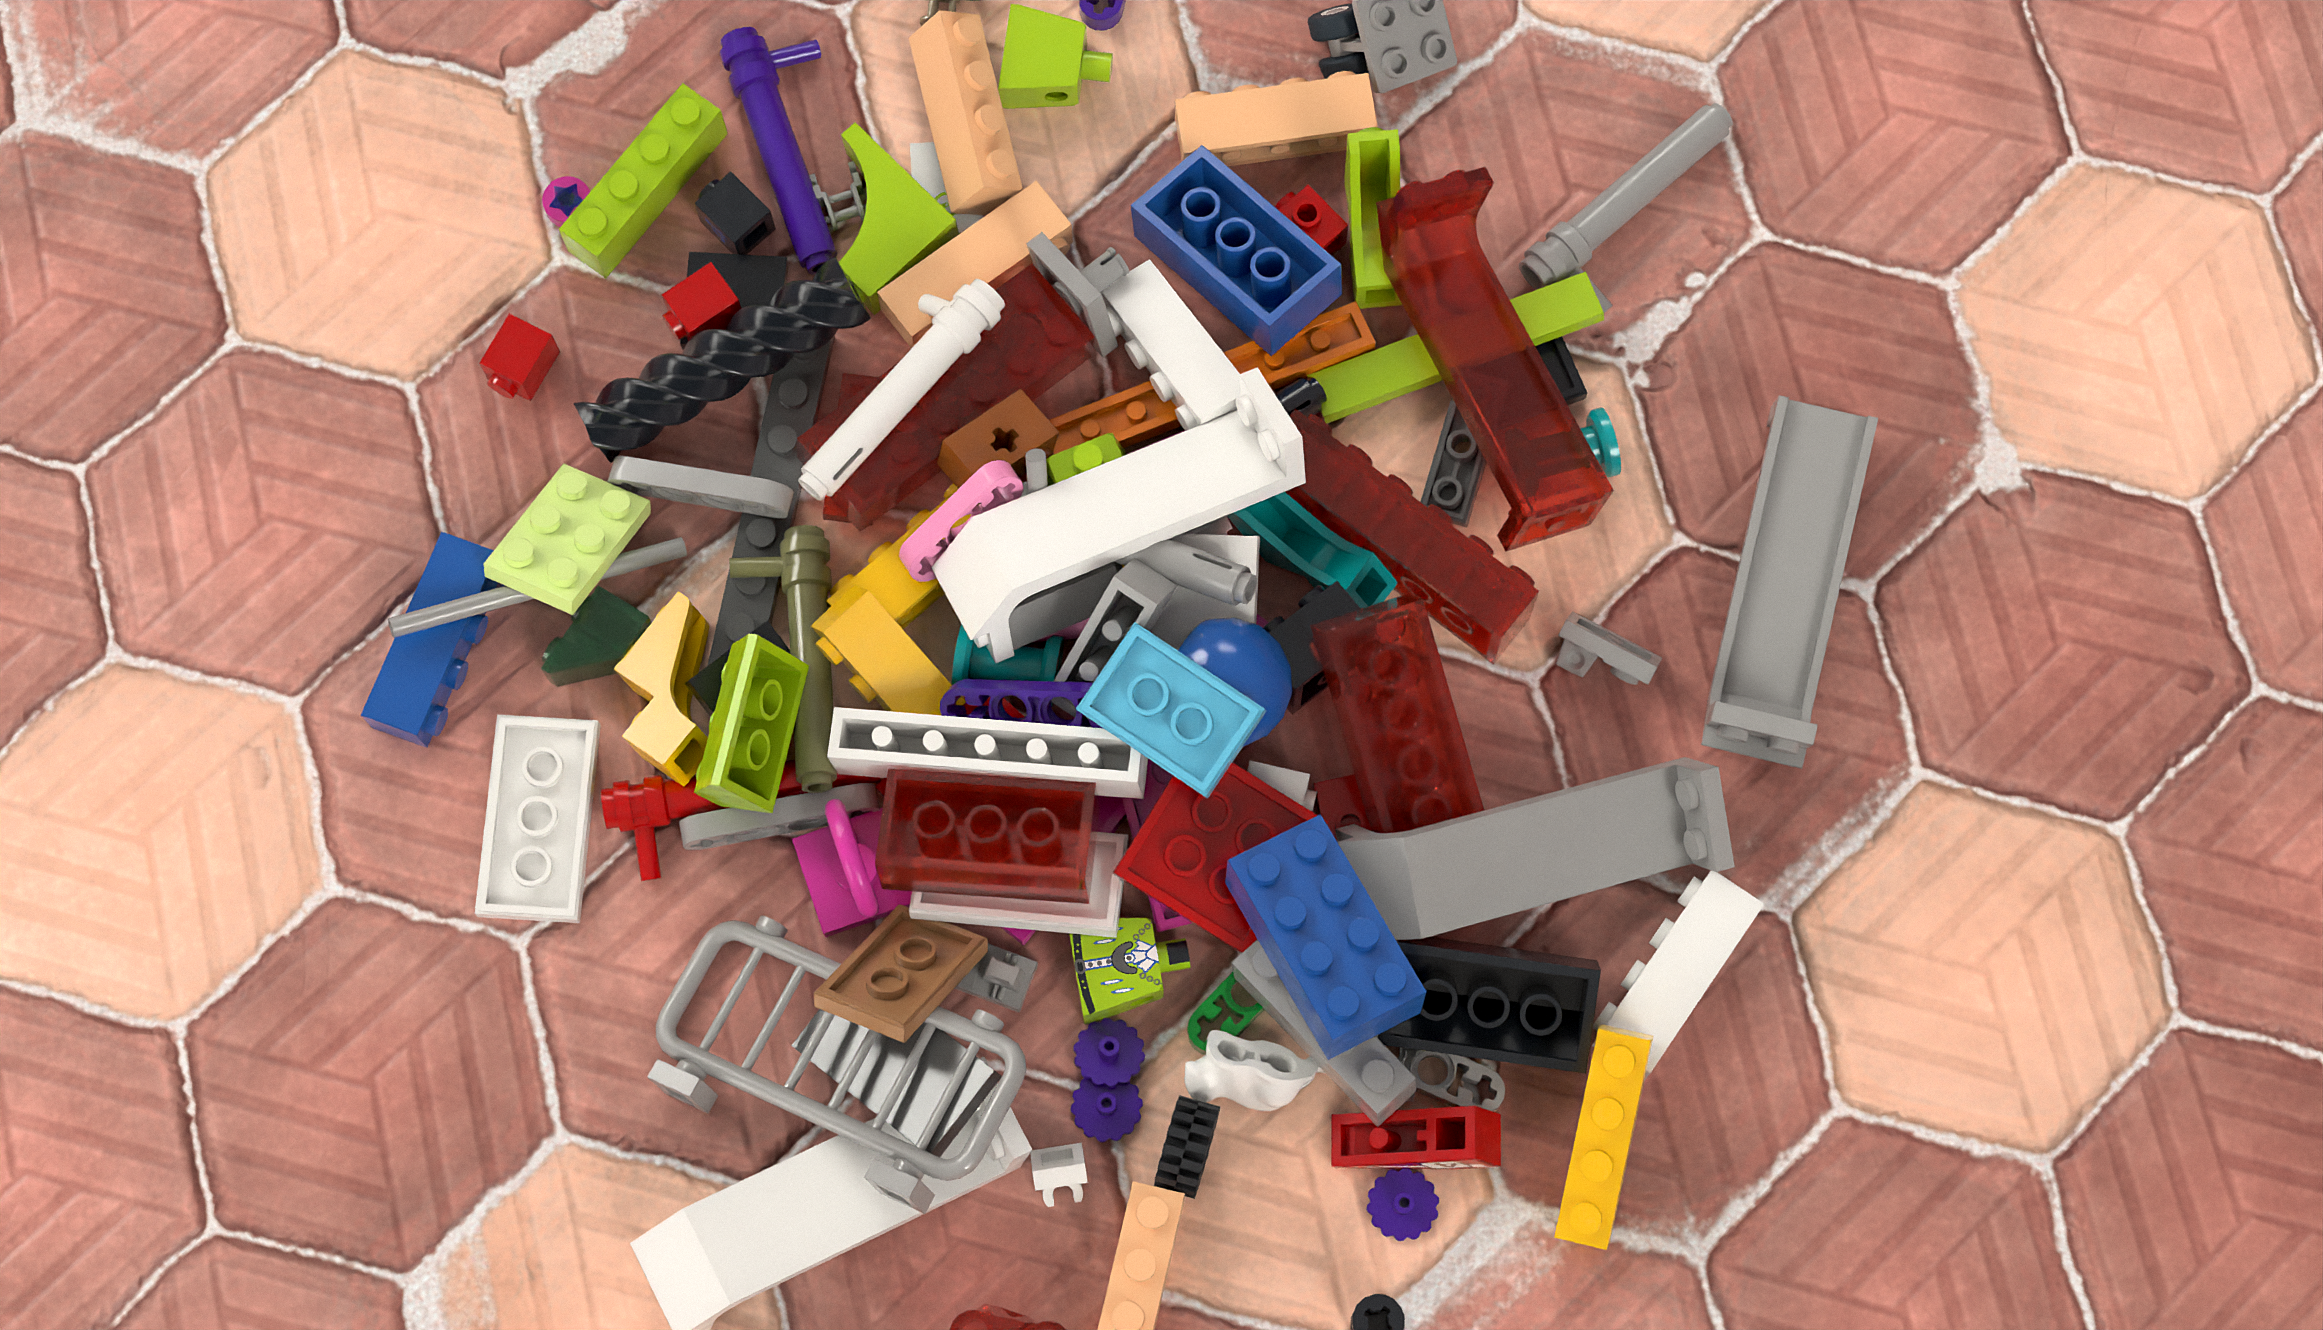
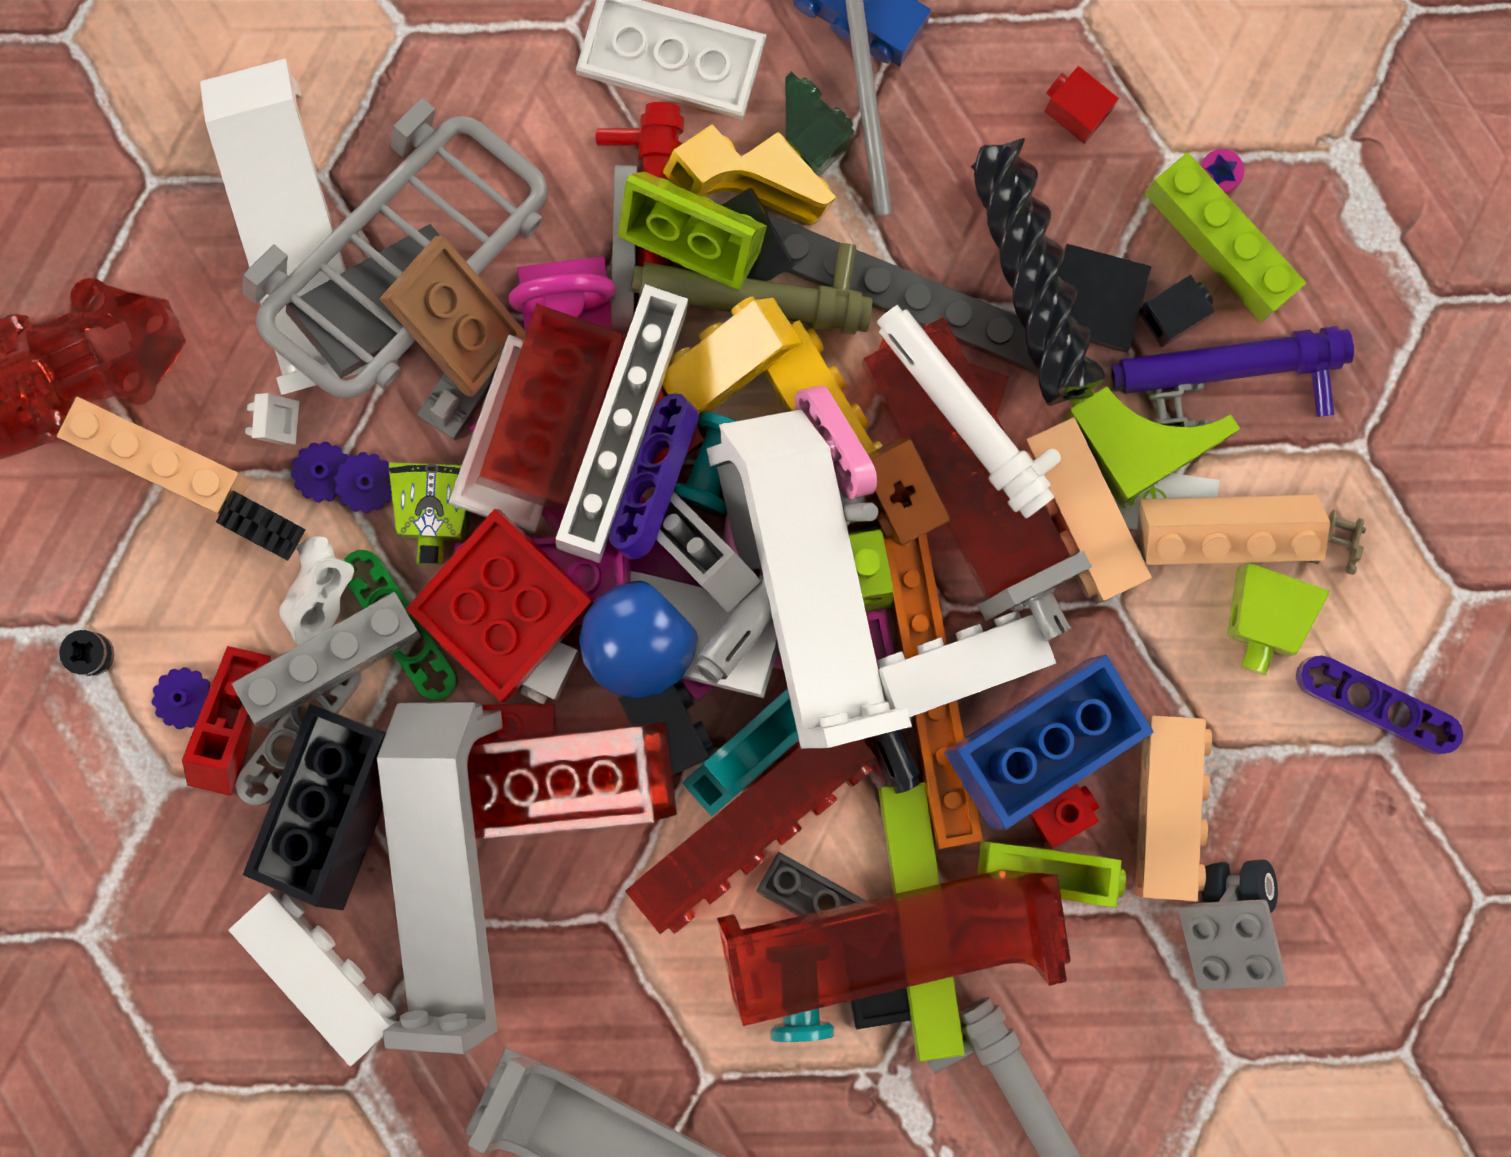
camera: 95 degrees right, 10 degrees up
yellowish green plate [483,463,651,615] -> none
light grey beam [607,456,794,518] -> none
red brick [661,262,742,340] -> none
medium azure tile [1076,622,1266,798] -> none
blue brick [1225,814,1426,1060] -> none
yellow brick [1554,1024,1654,1250] -> none
light grey hinge [1556,612,1662,685] -> none

